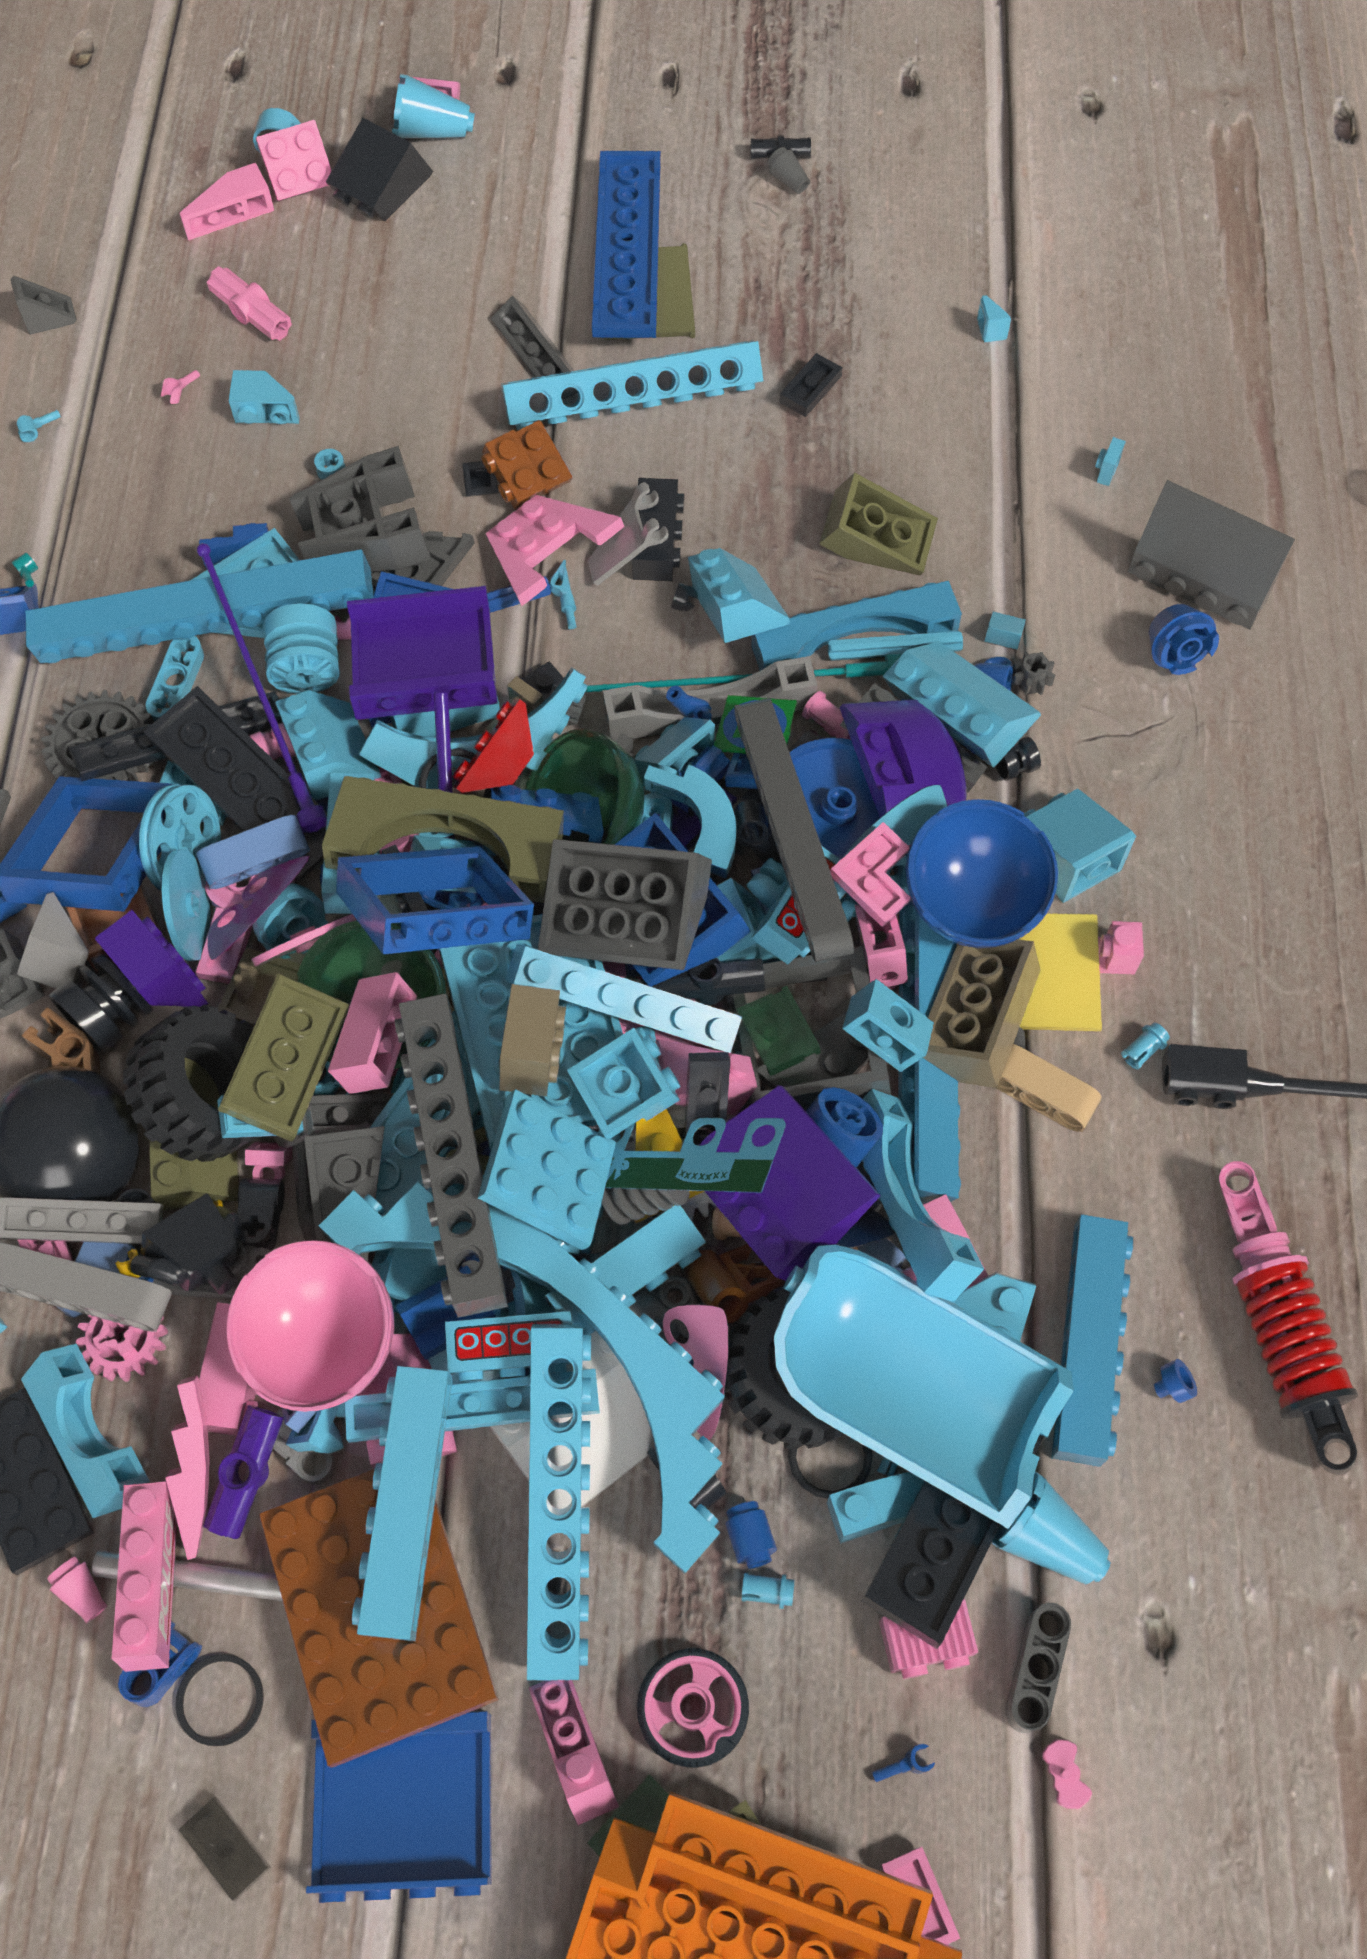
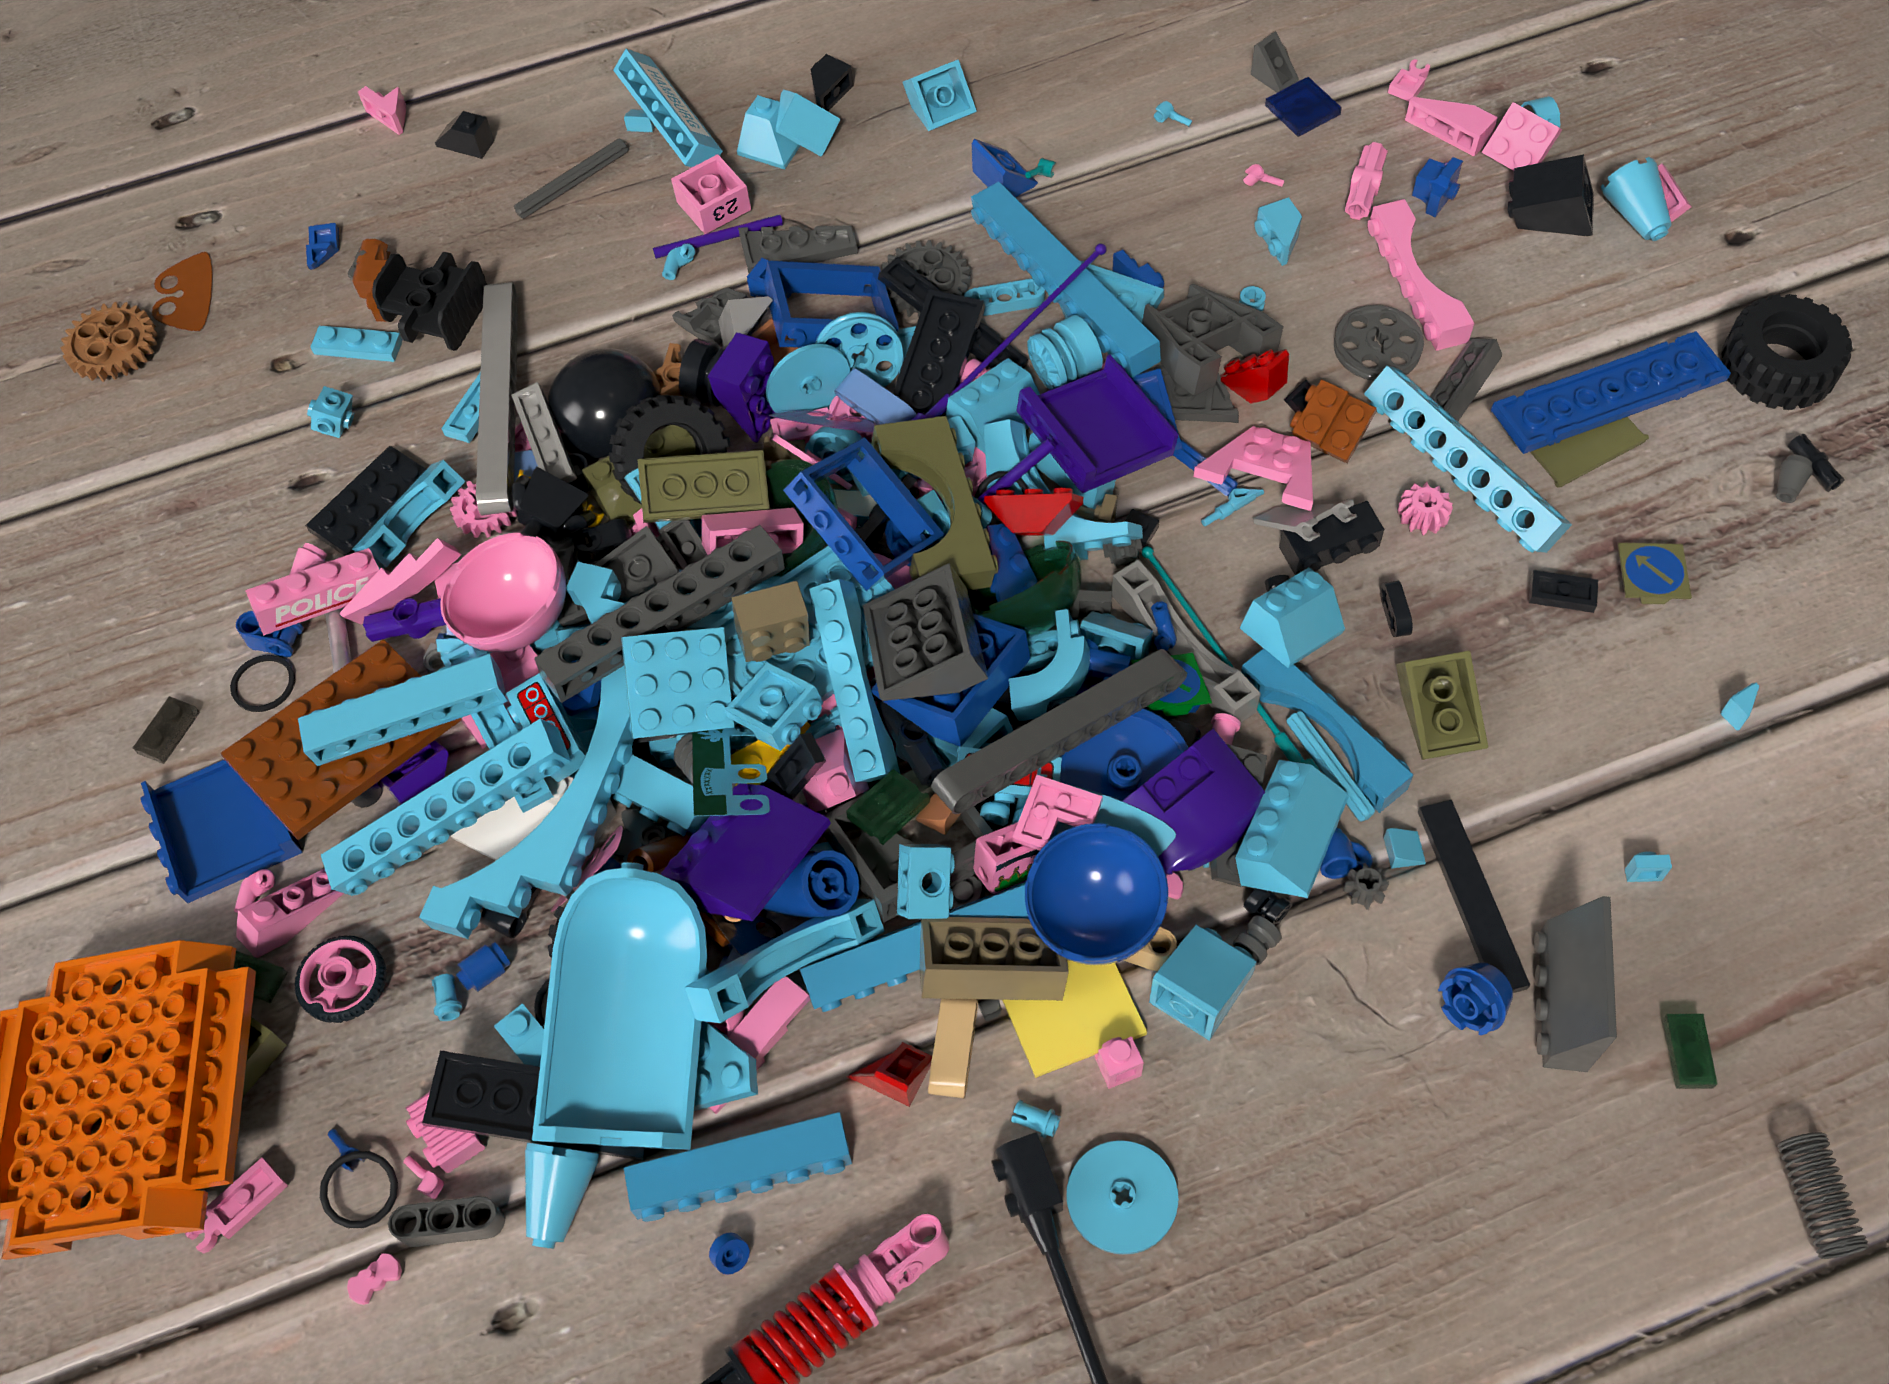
camera: 70 degrees right, 5 degrees down
none -> bright pink arm [234,869,275,913]
none -> black piece [319,1151,398,1228]
none -> dark purple slope [381,740,449,805]
none -> bright pink hand [403,1156,444,1199]
none -> red slope [847,1042,932,1107]
none -> nougat slope [916,794,961,835]
none -> medium azure piece [1066,1141,1179,1254]
none -> red slope [1220,349,1289,404]
none -> dark grey wheel [1233,916,1282,965]
none -> clear blue tile [1265,77,1342,137]
none -> dark grey wedge [1334,305,1424,381]
none -> bright pink arch [1368,199,1474,351]
none -> black beam [1380,580,1413,637]
none -> bright pink plate [1388,59,1430,101]
none -> bright pink gear [1398,482,1453,536]
none -> blue brick [1412,157,1463,217]
none -> black tile [1418,799,1530,993]
none -> piece [1618,543,1692,604]
none -> clear green plate [1663,1014,1718,1089]
none -> black tyre [1721,294,1853,410]

